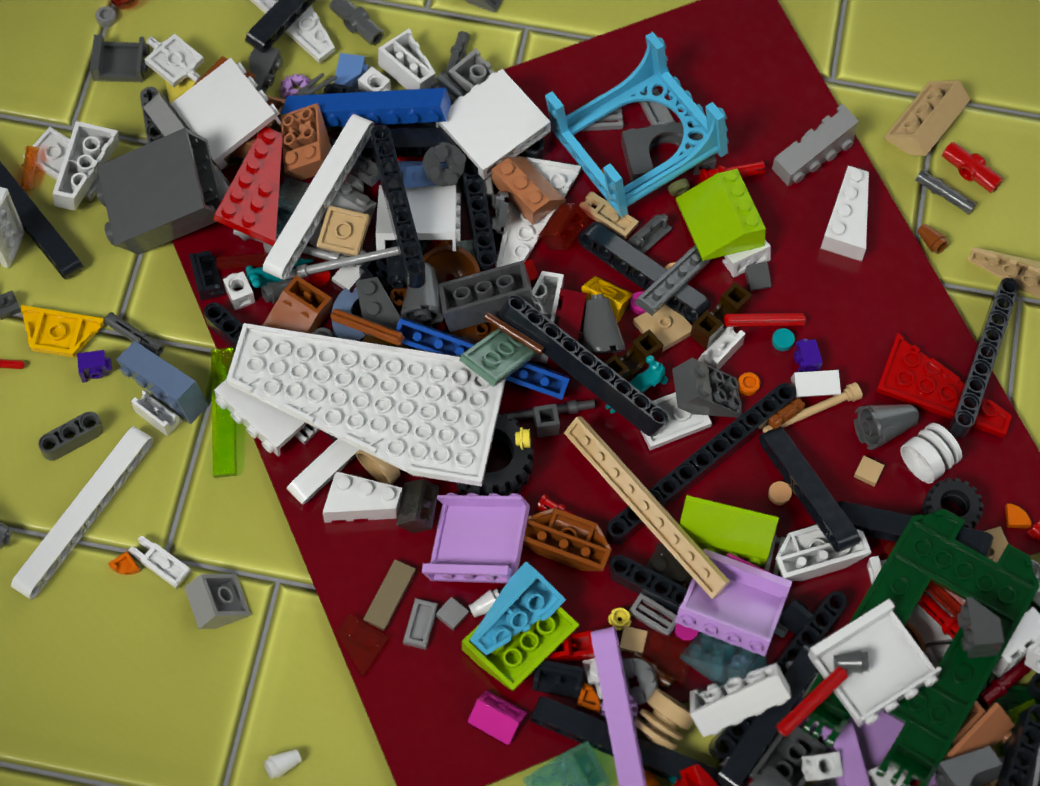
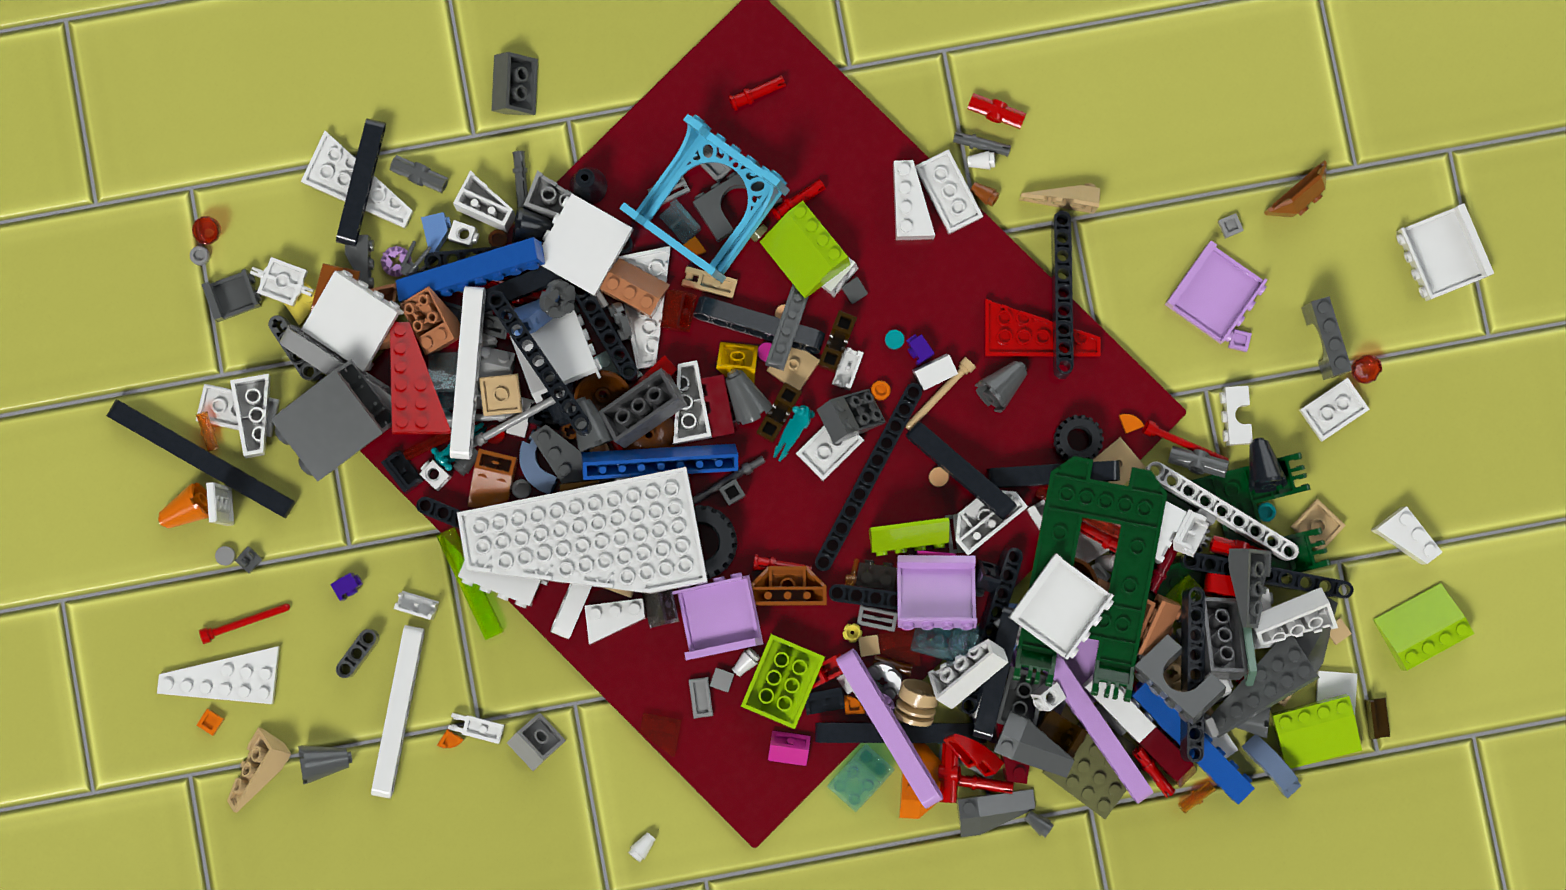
camera: 20 degrees left, 20 degrees up
yellow wing [21,305,105,358] -> none
dark grey pin [104,312,164,356] -> none
sand blue wedge [116,341,209,424] -> none
dark orange axle [330,309,405,345] -> none
dark tan tile [363,560,416,631] -> none
sand green tile [459,329,538,387] -> none
medium azure wedge [470,562,566,655] -> none
reddish brown bar [484,312,545,355] -> none
black beam [499,295,668,437] -> none
light yellow plate [515,427,531,450] -> none
tan plate [564,416,730,599] -> none
dark grey hinge [627,214,672,254] -> none
red axle [723,313,806,327] -> none
dark orange axle [768,398,805,429] -> none
light grey wedge [772,104,859,186] -> none
red axle [776,667,848,736] -> none
dark grey cone [834,649,869,674] -> none
tan tile [854,456,884,486] -> none
tan slope [884,80,971,156] -> none
white wheel [900,423,962,484] -> none
dark grey slope [957,597,1004,658] -> none
none -> black cone [569,167,607,204]
none -> clear light blue panel [660,198,701,244]
none -> red pin [728,75,786,111]
none -> clear orange hand [845,559,859,585]
none -> white tile [915,149,983,234]
none -> white cone [968,151,995,170]

